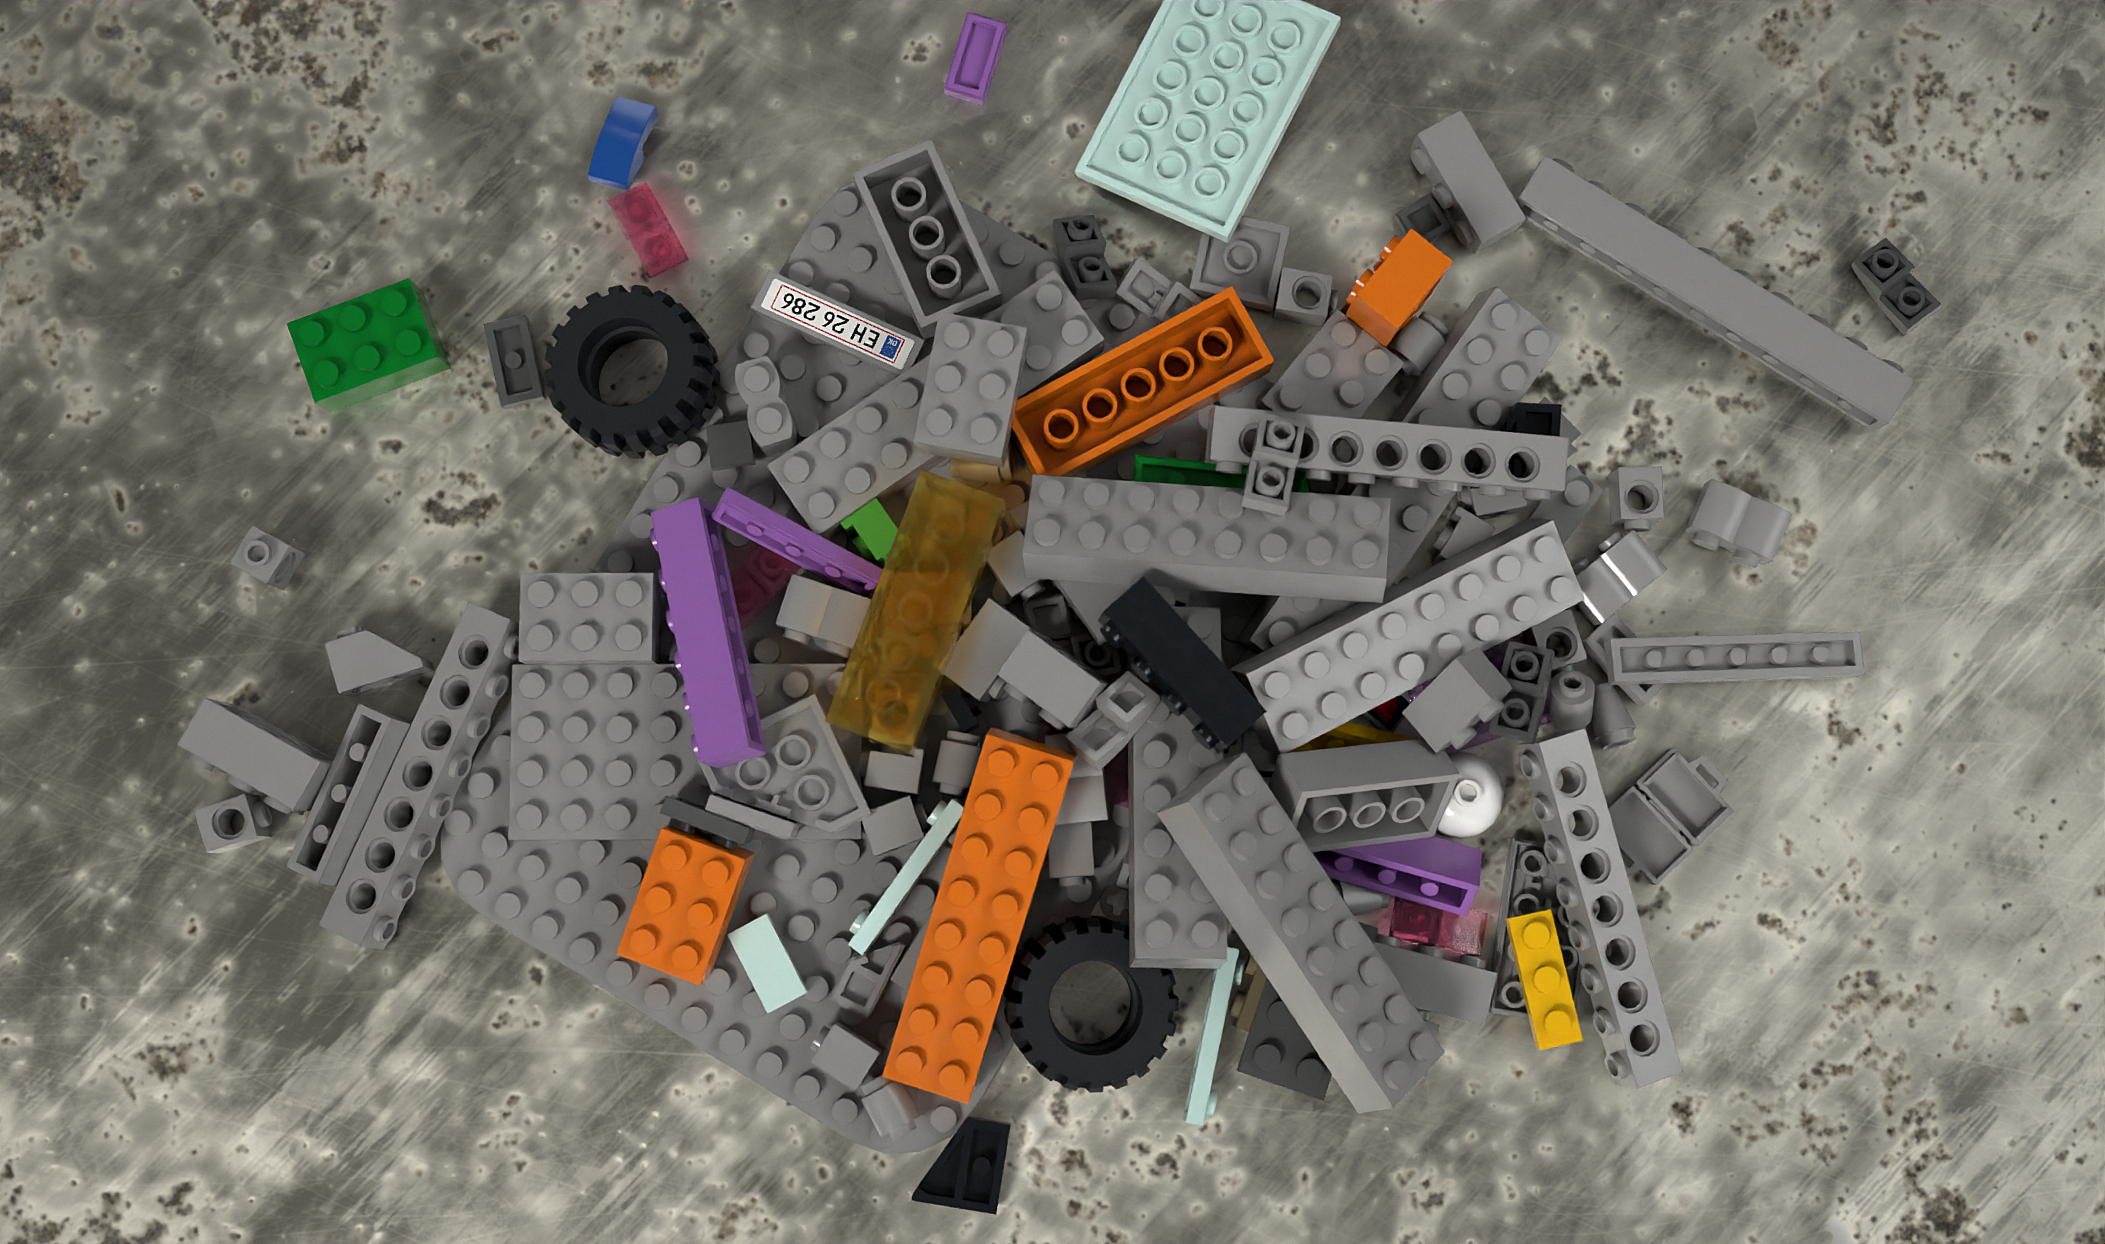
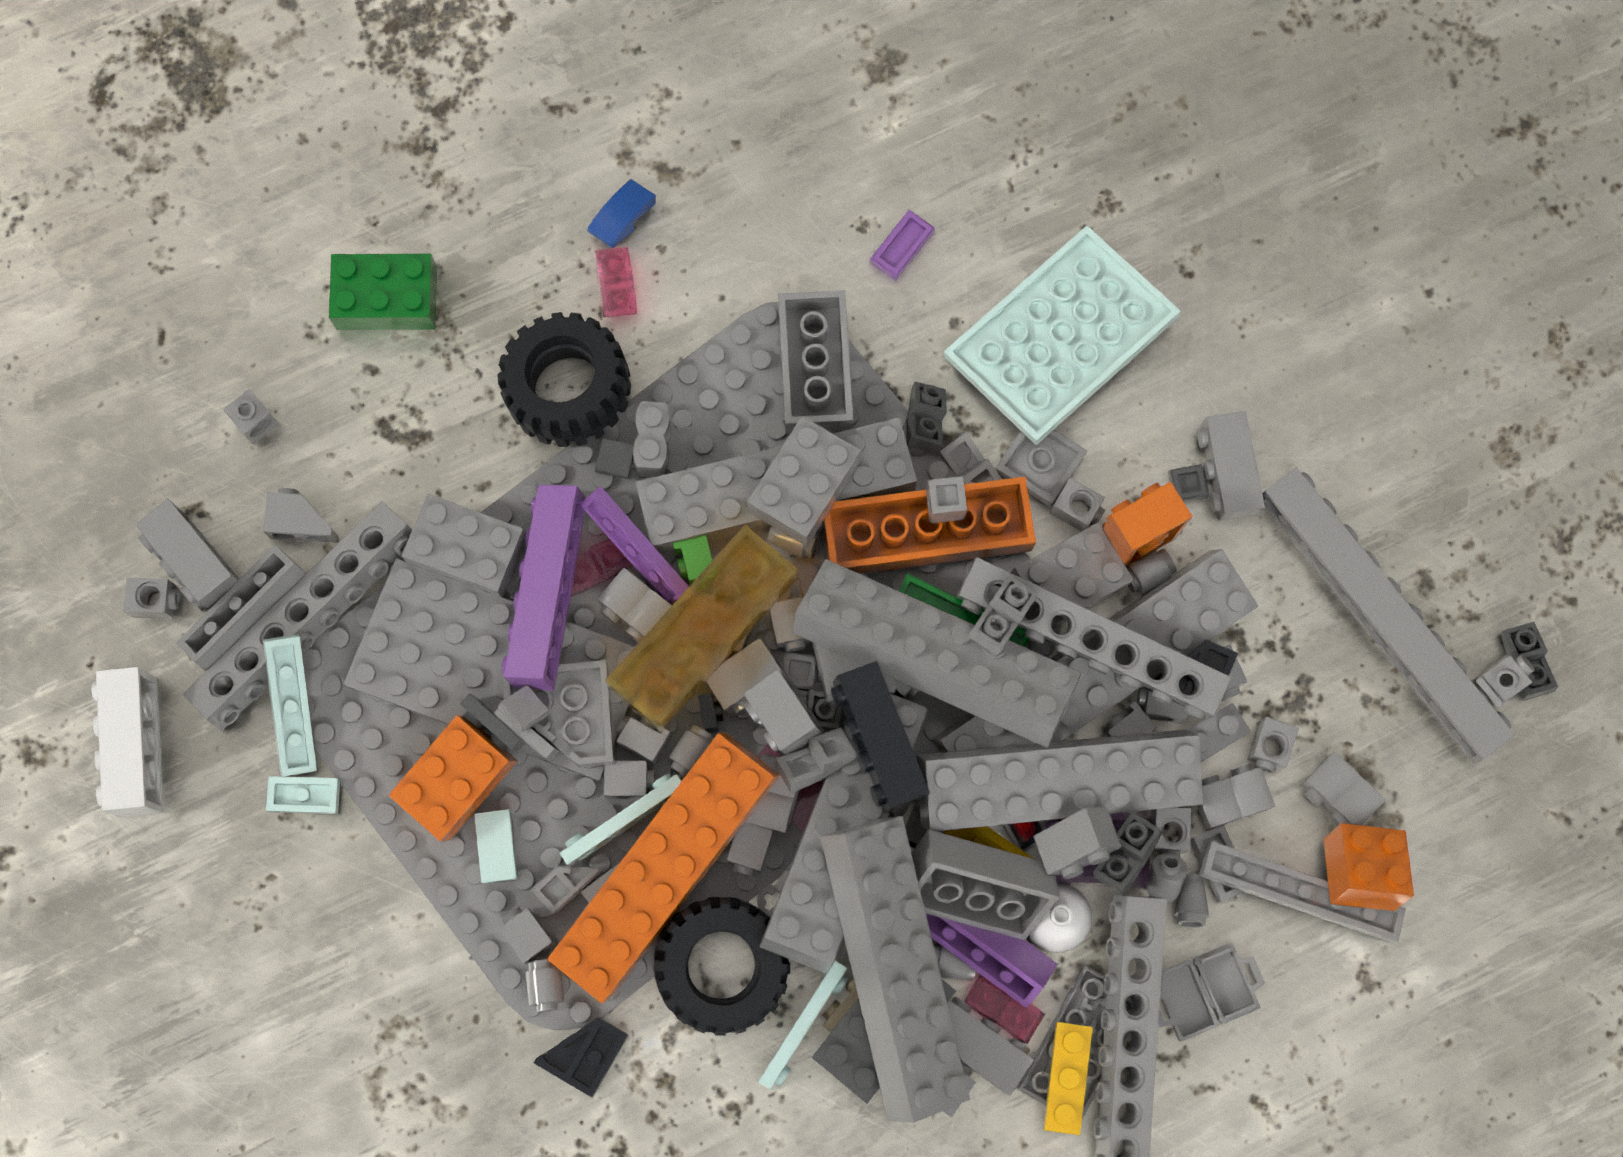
camera: 20 degrees right, 5 degrees down
dark grey plate [483,315,546,409] -> none
tile [751,270,925,376] -> none
none -> white brick [92,667,164,818]
none -> light aqua plate [263,634,317,777]
none -> light aqua plate [266,776,340,814]
none -> light grey tile [498,685,549,733]
none -> light grey brick [926,476,967,523]
none -> orange brick [1323,823,1414,911]
none -> light grey brick [1476,650,1535,708]

